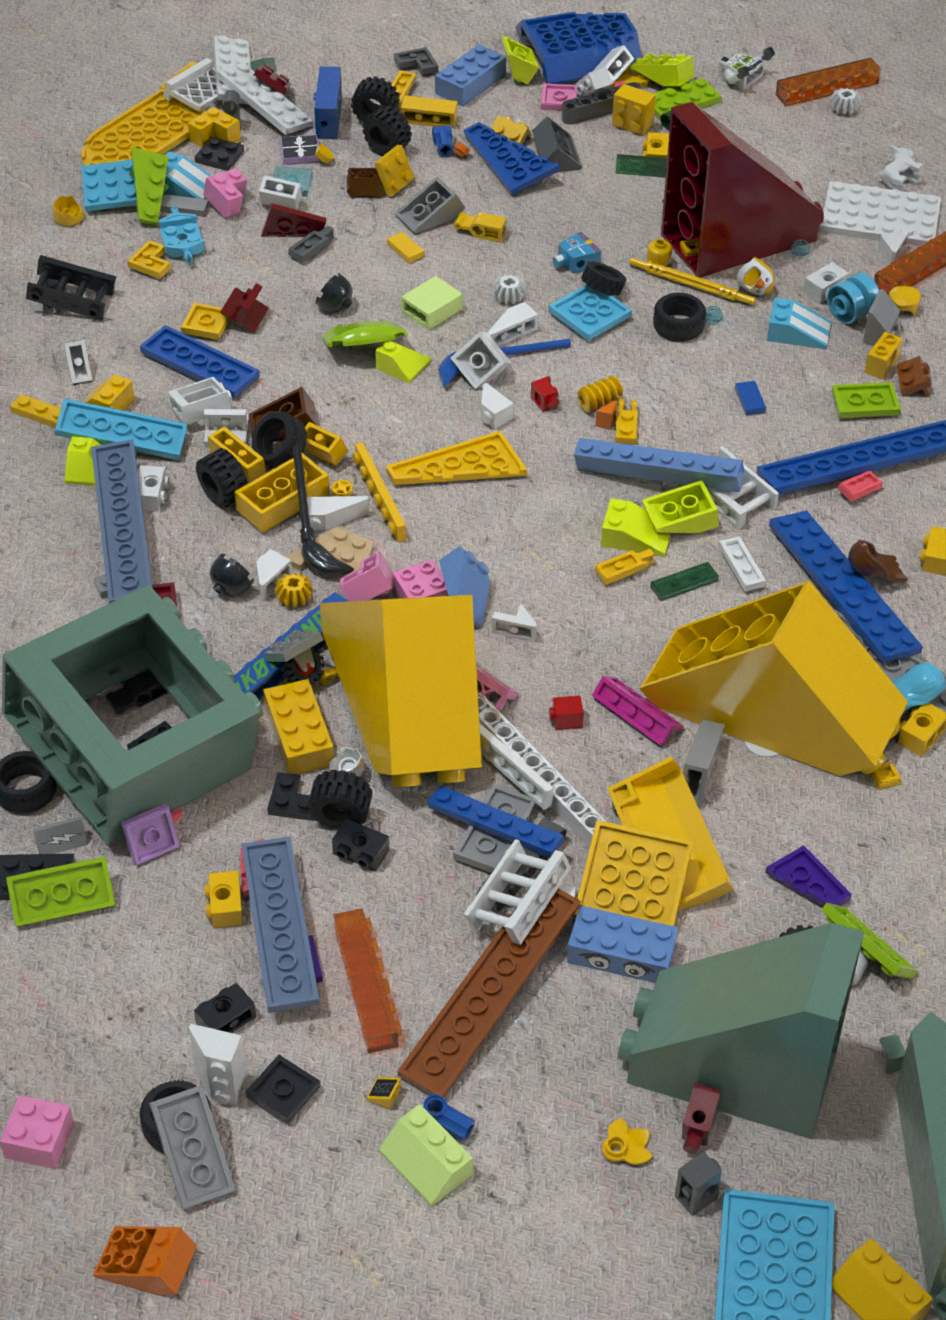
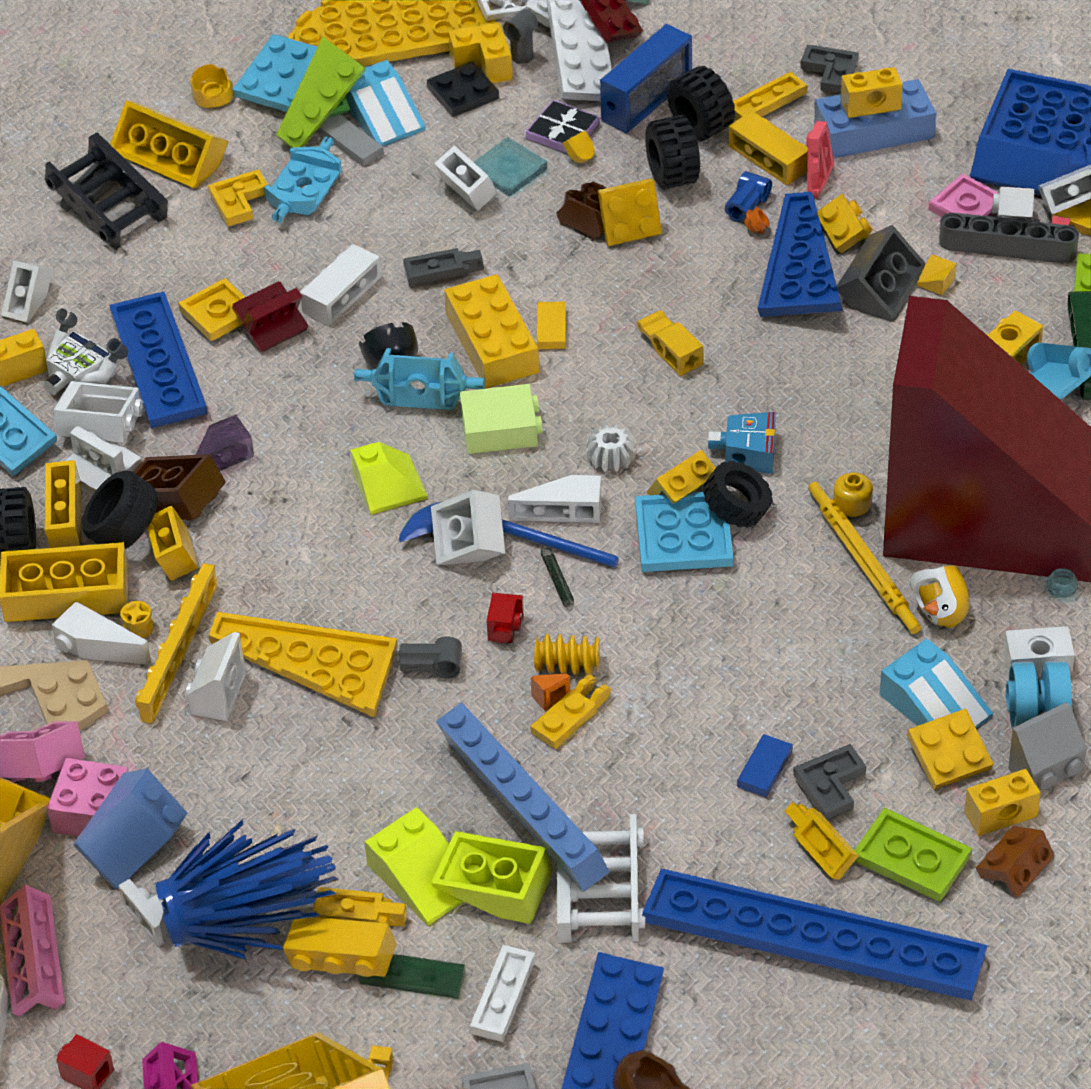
camera: 40 degrees right, 0 degrees up
bright pink brick [203,168,248,218] -> none
dark red wing [261,203,326,237] -> none
black piece [292,445,354,575] -> none
lime slope [322,319,408,347] -> none
light grey slope [395,176,465,234] -> none
white slope [481,383,514,429] -> none
neon yellow slope [501,35,539,84] -> none
yellow brick [612,84,656,136] -> none
black tyre [653,292,706,341] -> none
clear light blue plate [705,306,723,324] -> none
coral plate [837,471,884,502] -> none
none -> torso [44,308,129,395]
none -> yellow slope [110,100,229,189]
none -> blue plant [155,819,339,960]
none -> white slope [185,632,246,721]
none -> clear purple slope [195,414,254,471]
none -> yellow brick [283,917,397,977]
none -> white brick [300,244,381,326]
none -> medium azure plate [354,348,485,410]
none -> dark grey piece [399,636,463,679]
none -> yellow brick [444,274,540,389]
none -> dark green piece [541,544,574,611]
none -> yellow bracket [646,449,716,504]
none -> yellow hinge [784,802,859,880]
none -> dark grey plate [793,744,866,820]
none -> coral wing [806,121,835,199]
none -> yellow brick [841,67,903,118]
none -> yellow plate [906,708,994,790]
none -> yellow slope [917,254,956,295]

